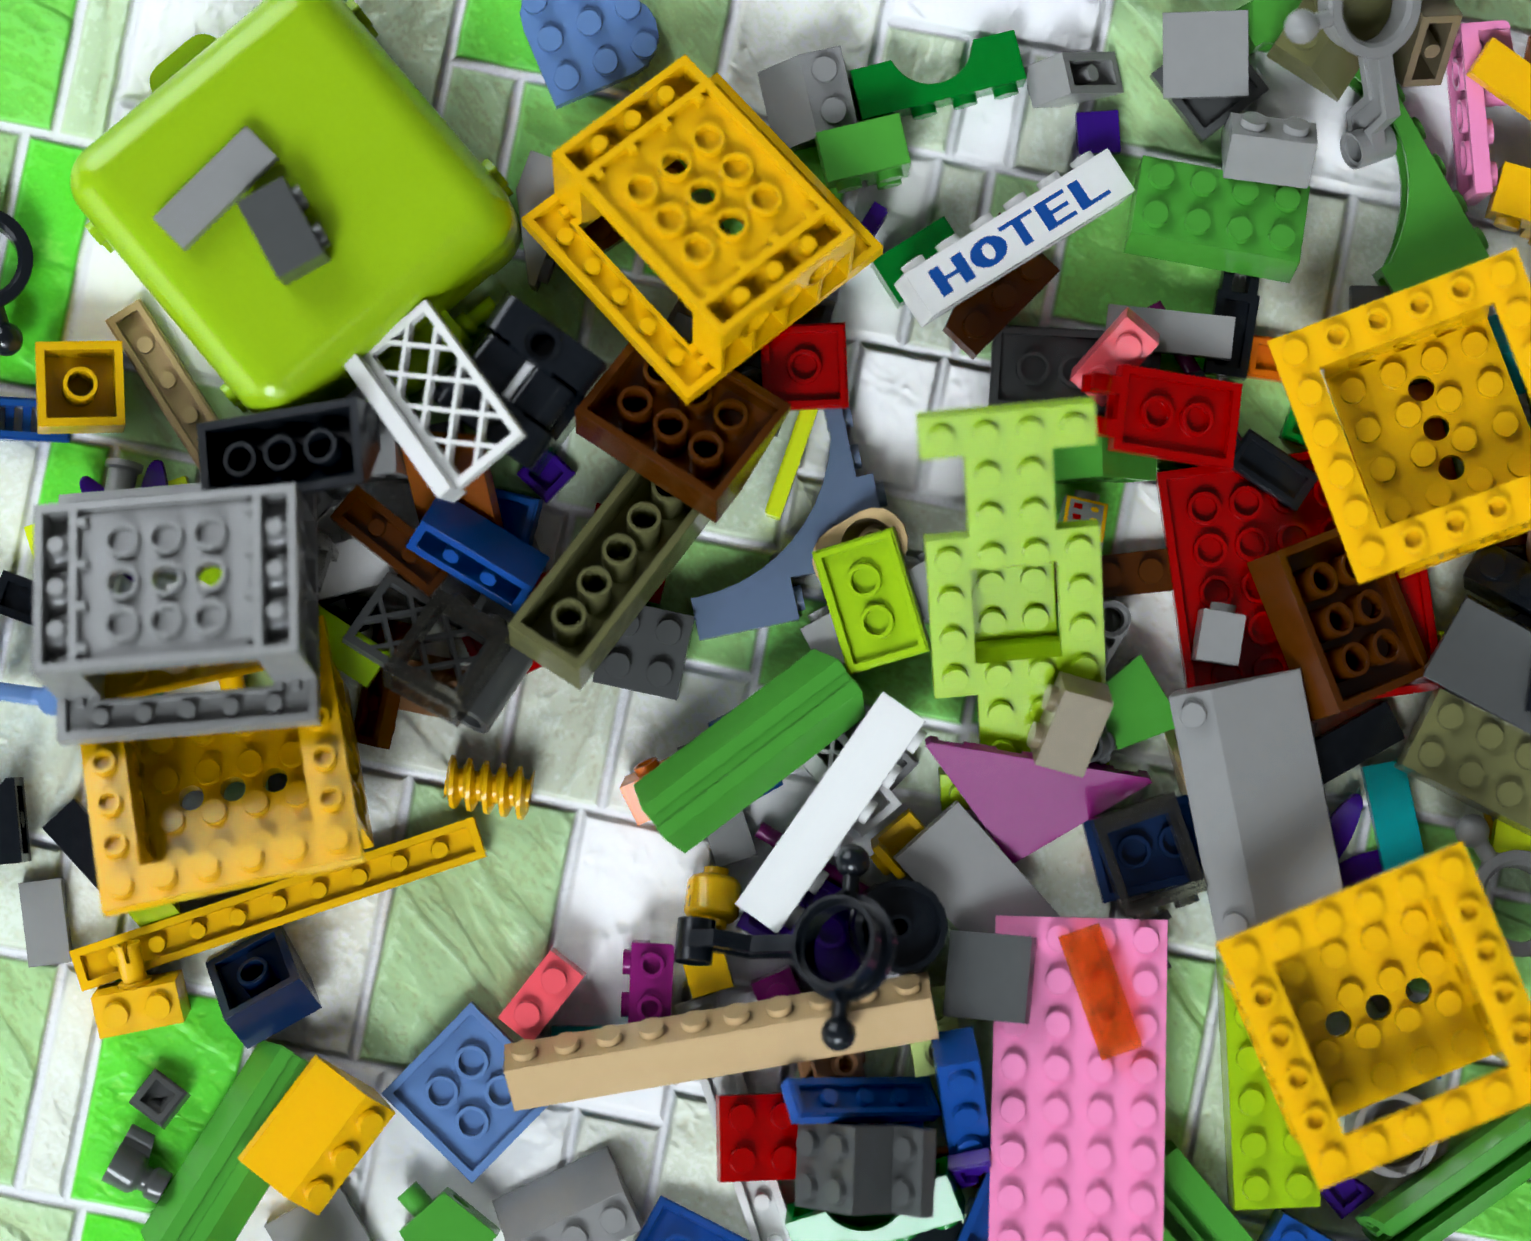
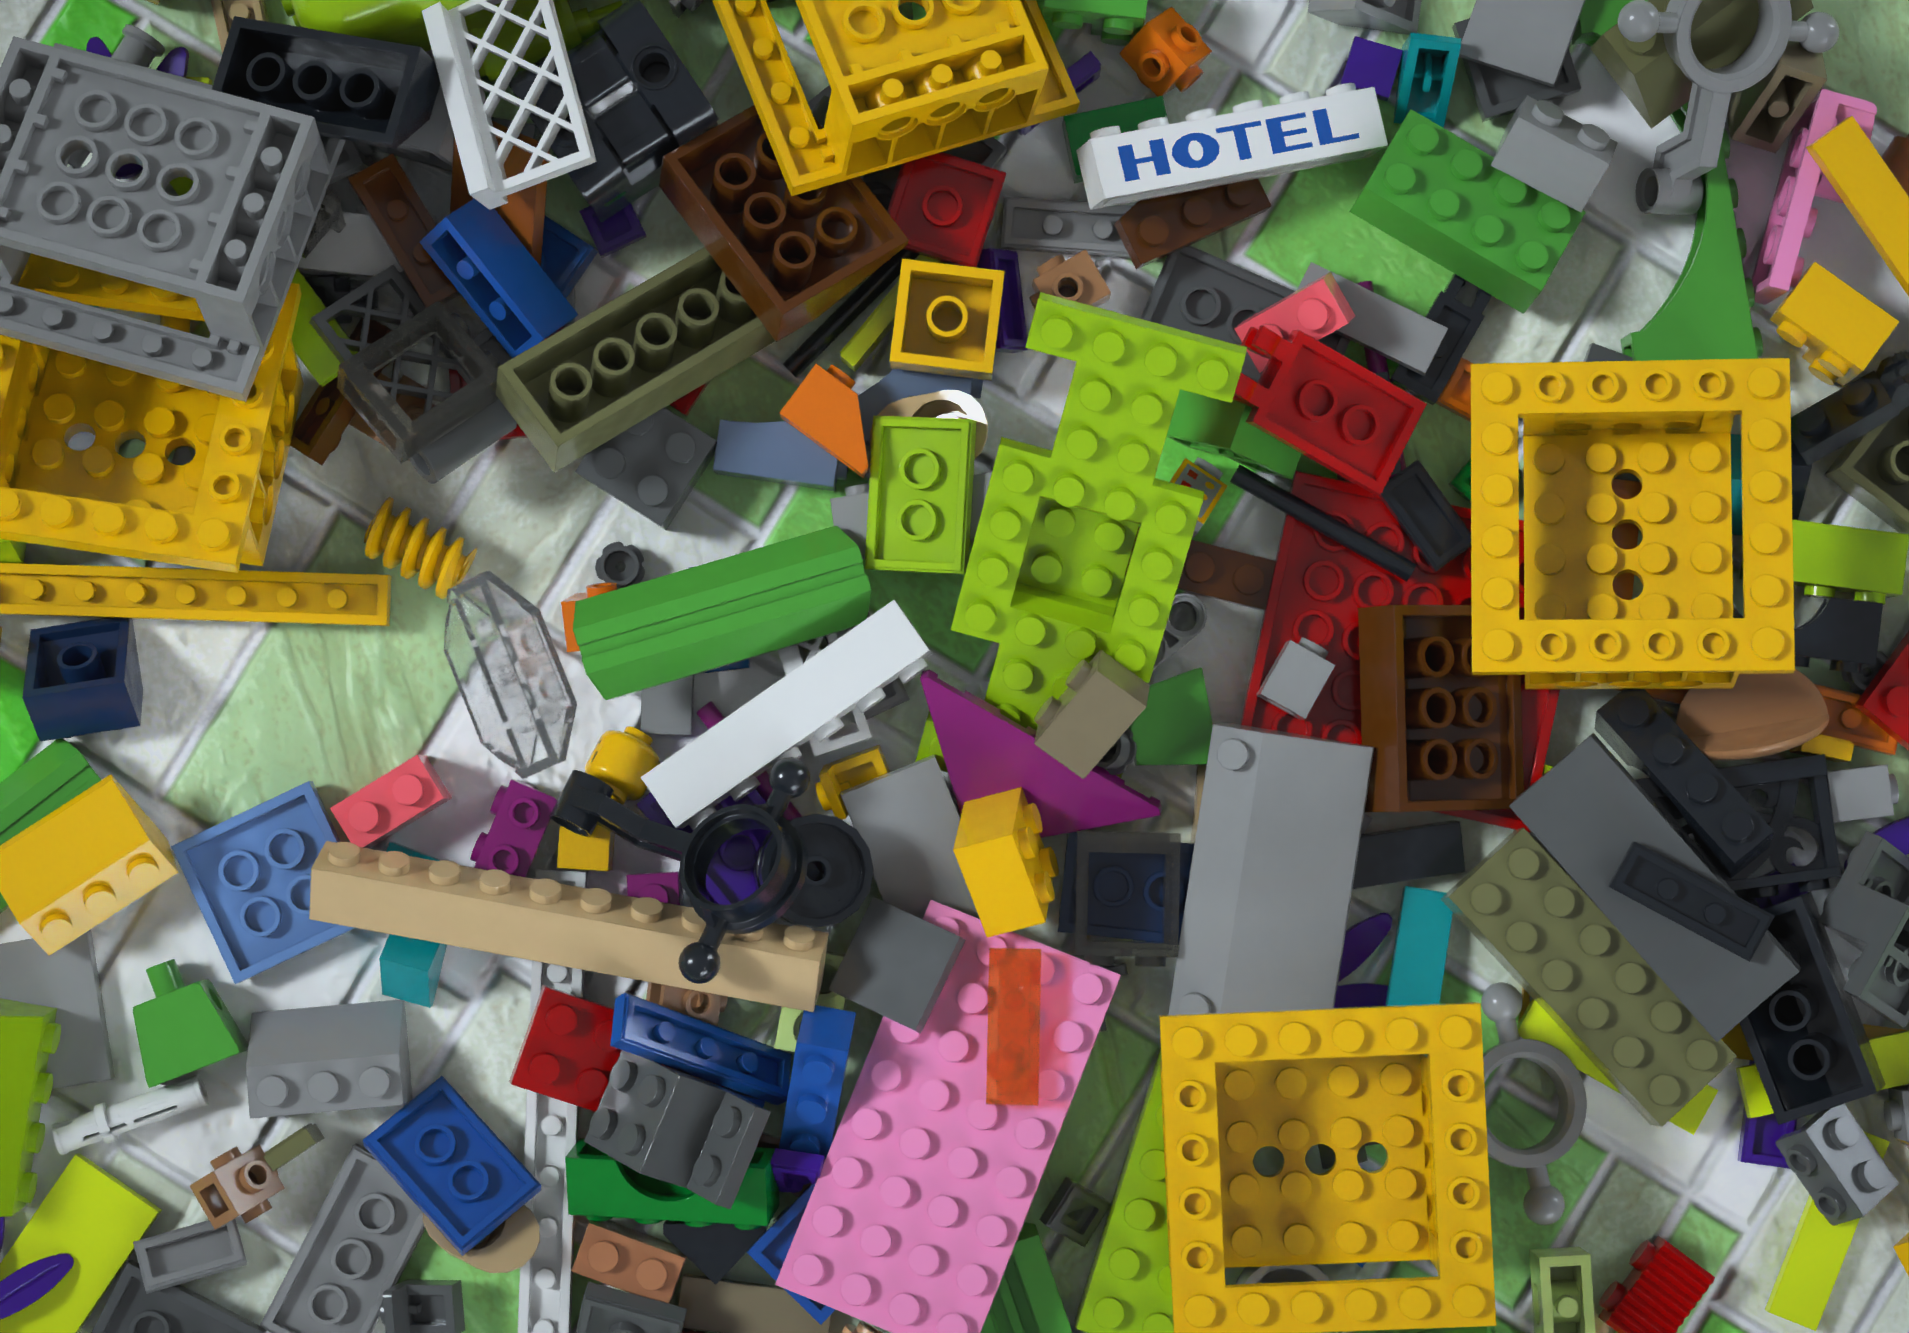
camera: 20 degrees right, 0 degrees up
none -> teal slope [379,934,447,1008]
none -> clear wedge [444,571,577,779]
none -> dark grey plate [595,542,645,589]
none -> orange slope [779,364,869,479]
none -> black bar [783,249,920,378]
none -> yellow brick [889,259,1005,381]
none -> yellow brick [953,787,1059,938]
none -> dark purple tile [977,248,1028,353]
none -> light grey tile [1001,197,1133,258]
none -> medium nougat brick [1029,249,1111,310]
none -> dark grey tile [1039,1177,1111,1247]
none -> orange brick [1119,7,1212,97]
none -> black bar [1230,464,1417,581]
none -> teal slope [1394,33,1462,128]

